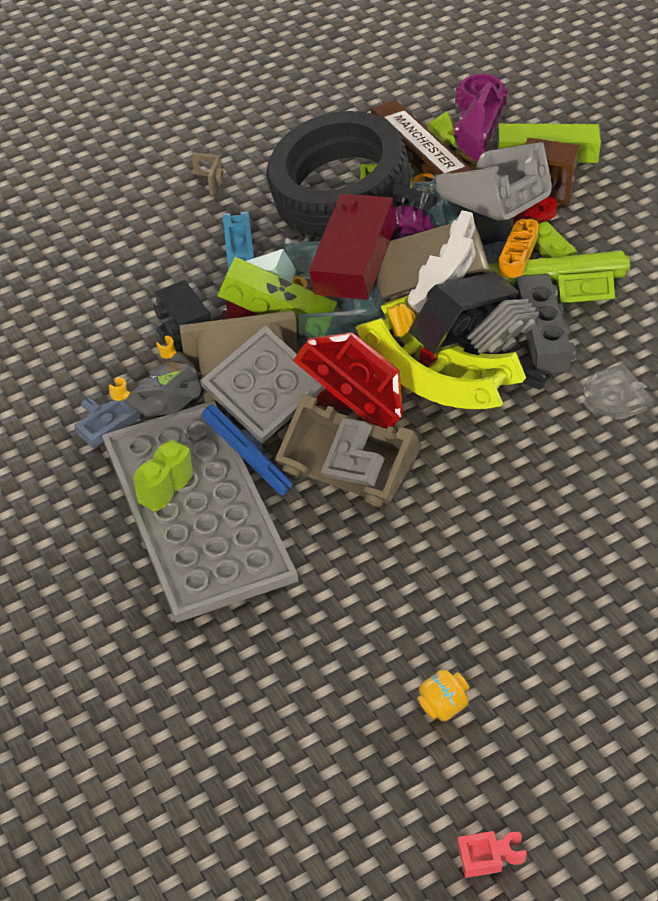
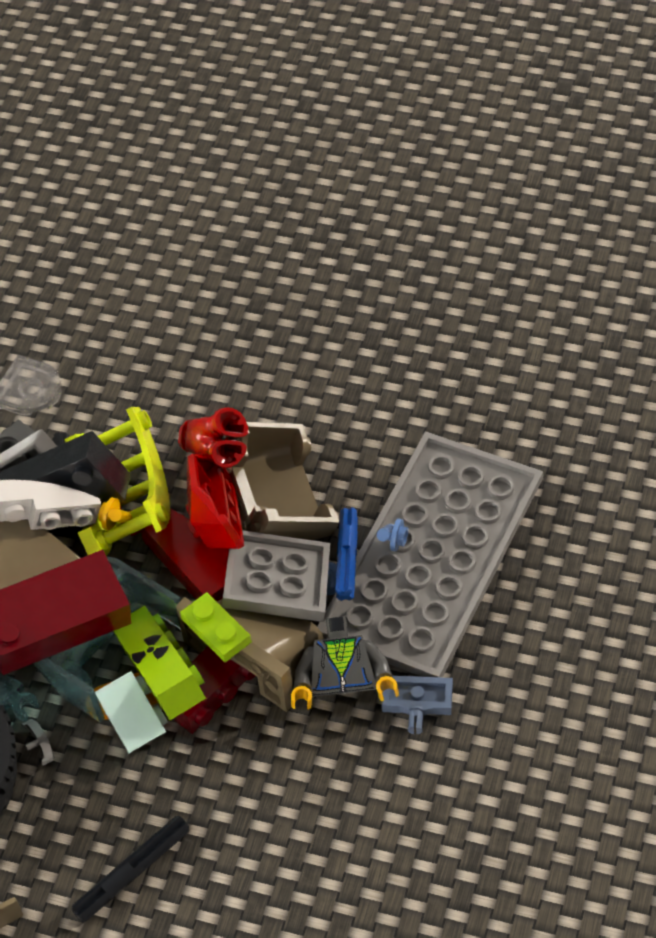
camera: 130 degrees left, 5 degrees up
lime brick [133,439,193,512] -> none
black brick [153,280,211,353] -> none
dark azure plate [223,211,254,270] -> none
light grey plate [321,418,385,487] -> none
yellow head [417,669,470,721] -> none
coral plate [457,831,527,878] -> none
none -> black axle [72,816,189,922]
none -> red piece [178,407,248,468]
none -> lime plate [180,592,252,662]
none -> medium blue plate [377,518,409,552]

